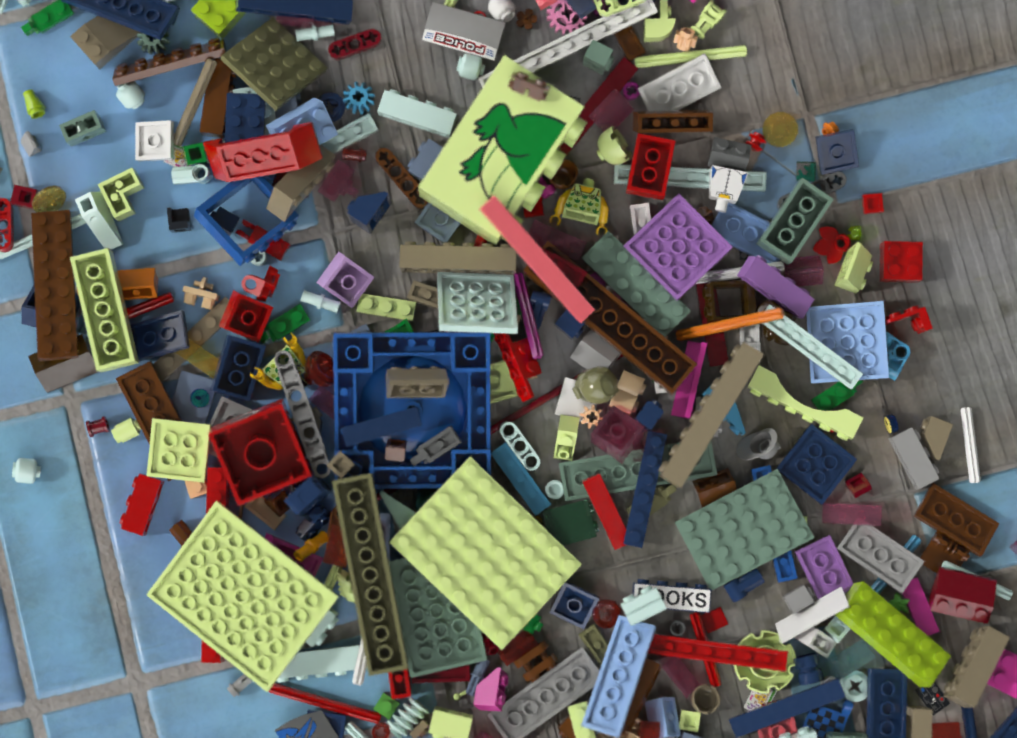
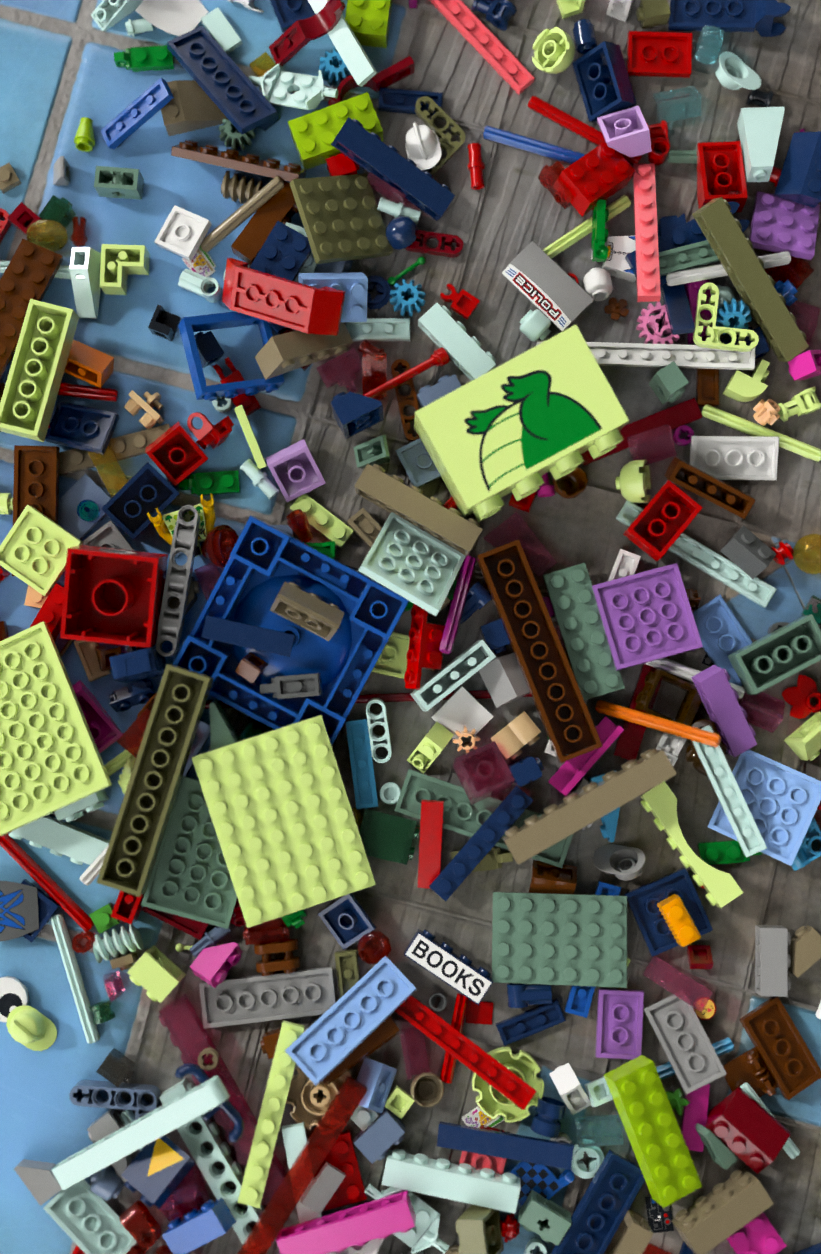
camera: 30 degrees right, 0 degrees up
light aqua head [116,81,145,109] -> none
green brick [182,142,207,166] -> none
light orange pin [294,531,329,562] -> none
dark tan plate [327,451,355,478] -> none
coral tile [479,196,595,323] -> none
hinge [508,71,550,101] -> none
dark red hinge [540,247,587,290] -> none
torso [550,178,609,235] -> none
olive helmet [572,366,619,404] -> none
light aqua brick [620,585,666,626] -> none
white torso [709,165,748,213] -> none
white sticker [775,587,849,644] -> none
light grey brick [782,585,814,614] -> none
clear blue tile [884,414,899,434] -> none
none -> clear green brick [39,195,76,235]
none -> clear red pin [70,216,88,246]
none -> blue plate [101,78,174,150]
none -> dark tan piece [221,171,262,204]
none -> yellowish green tile [234,405,267,469]
none -> clear red cone [286,509,314,543]
none -> red brick [326,153,360,176]
none -> sand green slope [353,435,390,468]
none -> clear red hinge [362,353,387,400]
none -> red piece [363,347,450,399]
none -> dark blue hair [386,216,418,249]
none -> green hinge [388,256,426,286]
none -> light aqua brick [410,639,496,711]
none -> red plate [440,283,480,320]
none -> dark blue tile [496,999,566,1046]
none -> light orange brick [657,894,701,947]
none -> light yellow tile [692,996,716,1020]
none -> sand green slope [695,1123,738,1170]

